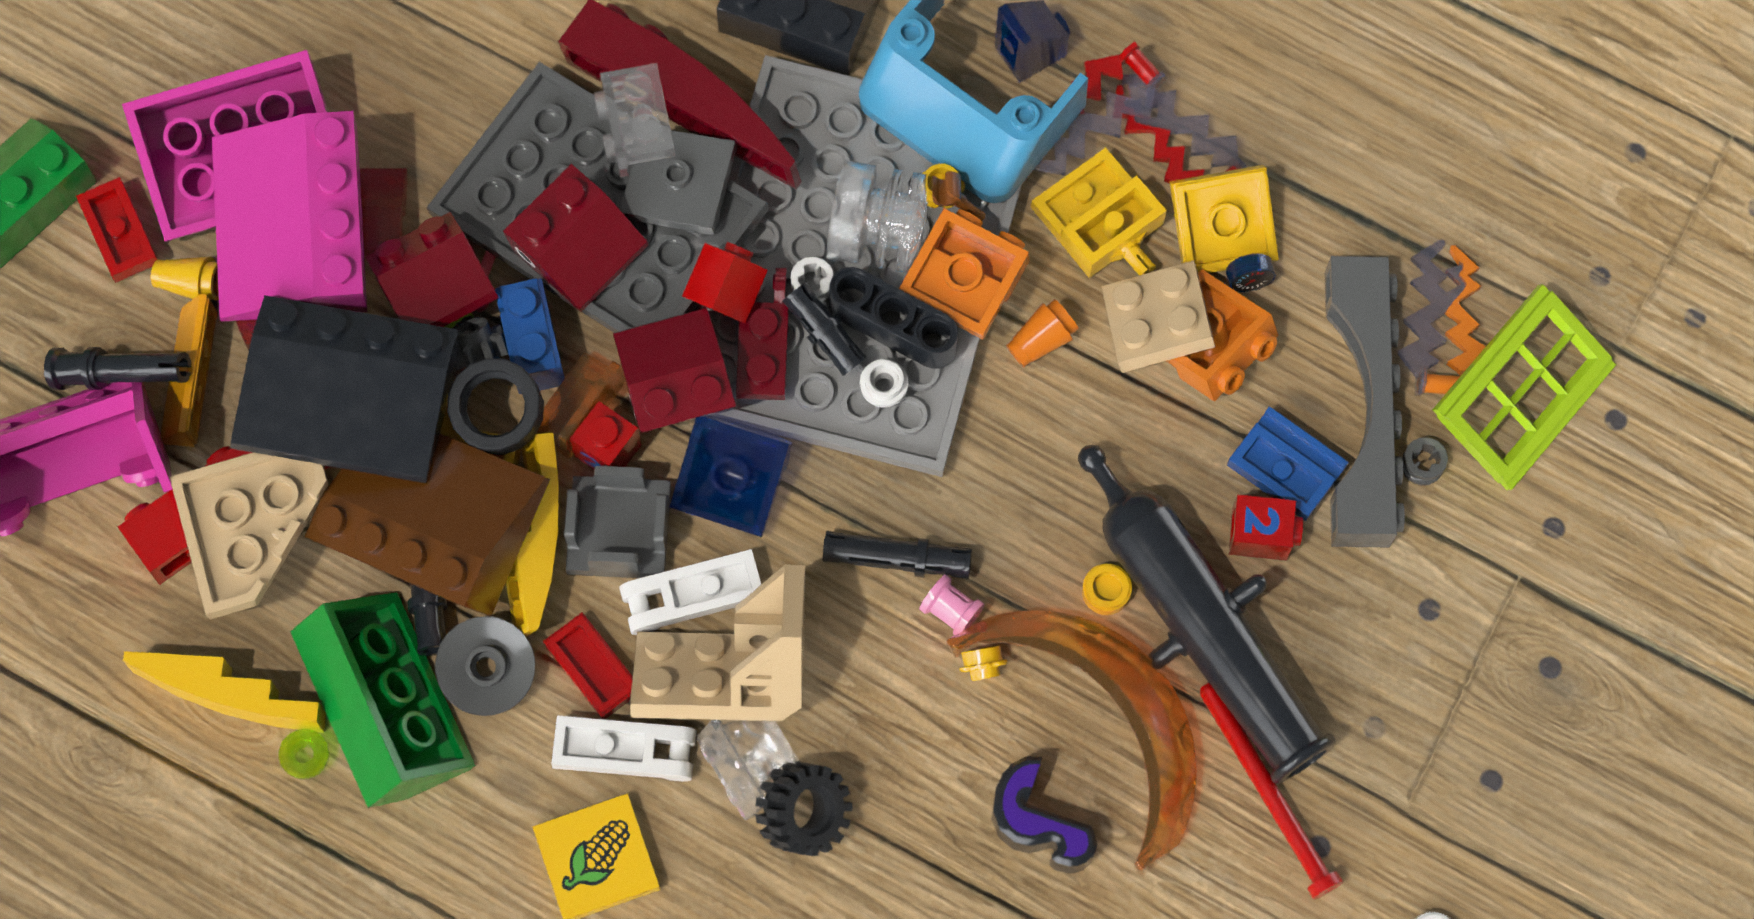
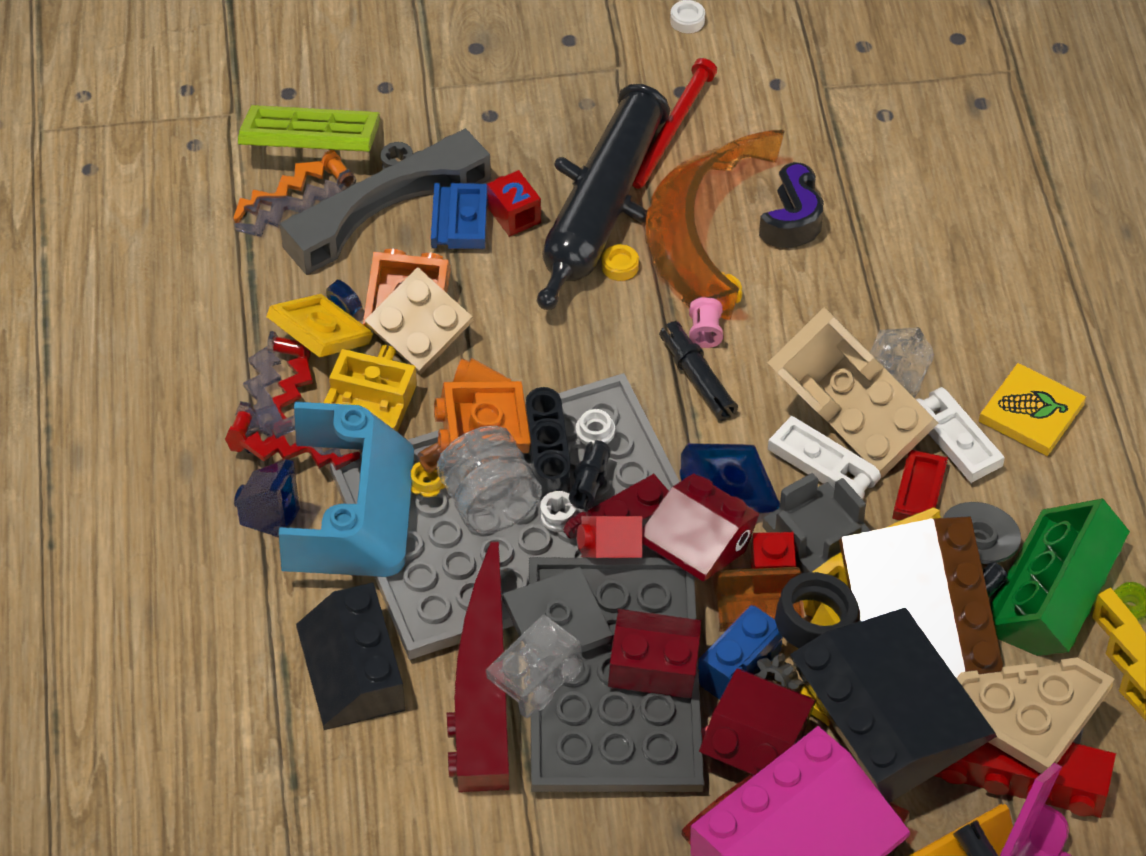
camera: 125 degrees left, 20 degrees down
black tyre [755,761,852,856] -> none

